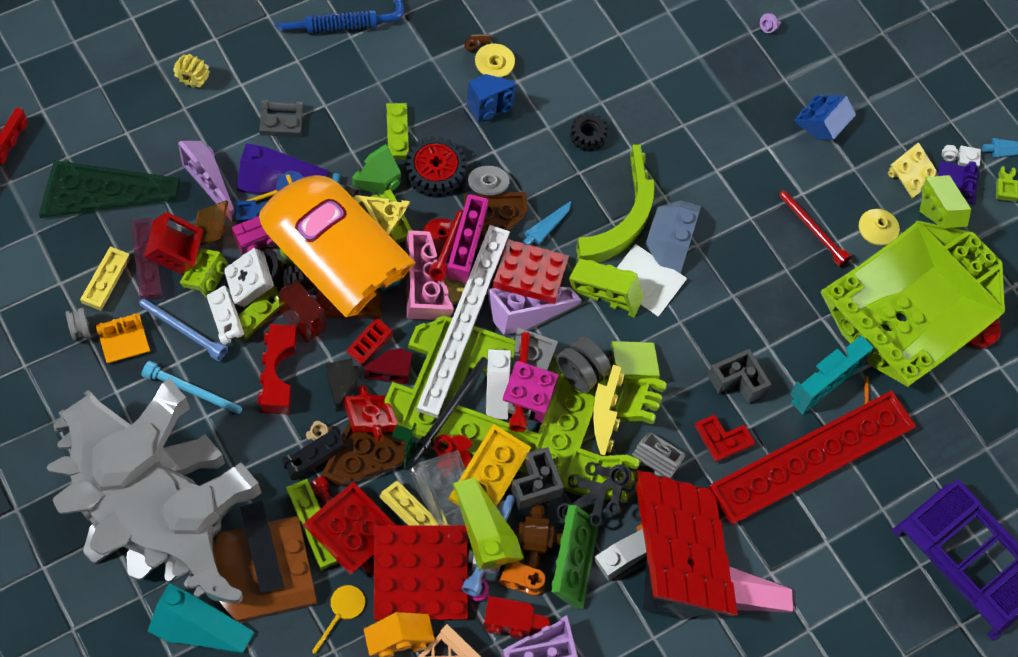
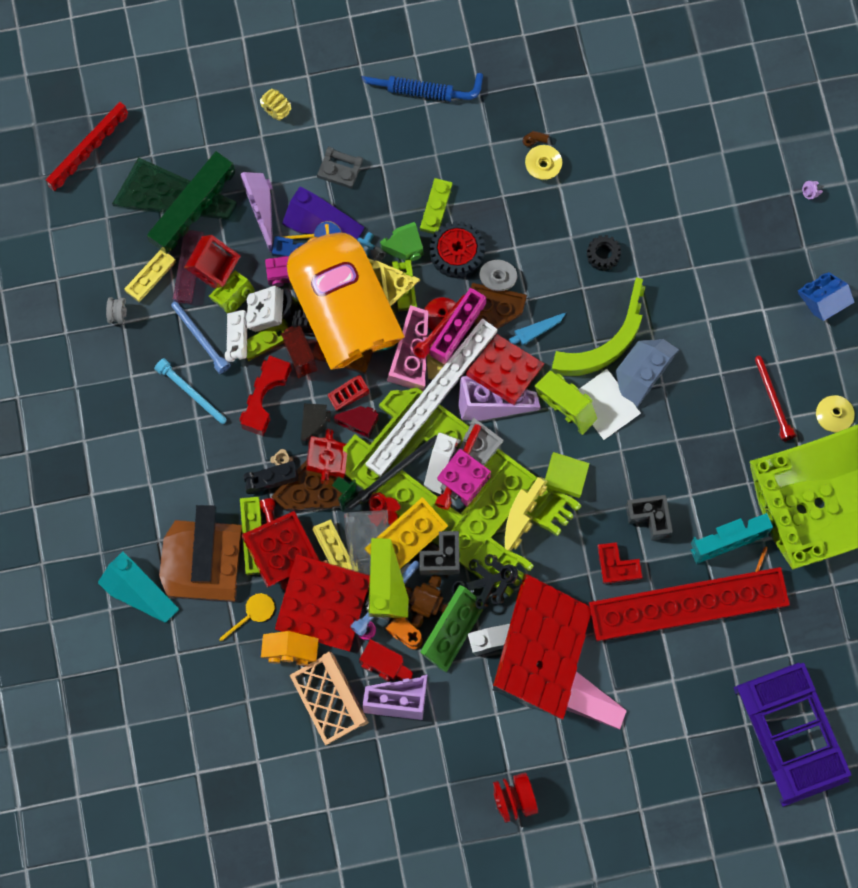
camera: 30 degrees right, 10 degrees up
light grey animal [47,378,261,603] -> none
light orange hinge [96,313,150,364] -> none
clear orange piece [193,200,228,246] -> none
blue slope [467,74,516,122] -> none
dark grey wheel [556,336,612,393] -> none
light grey brick [632,432,685,478] -> none
none -> dark green brick [147,151,235,254]

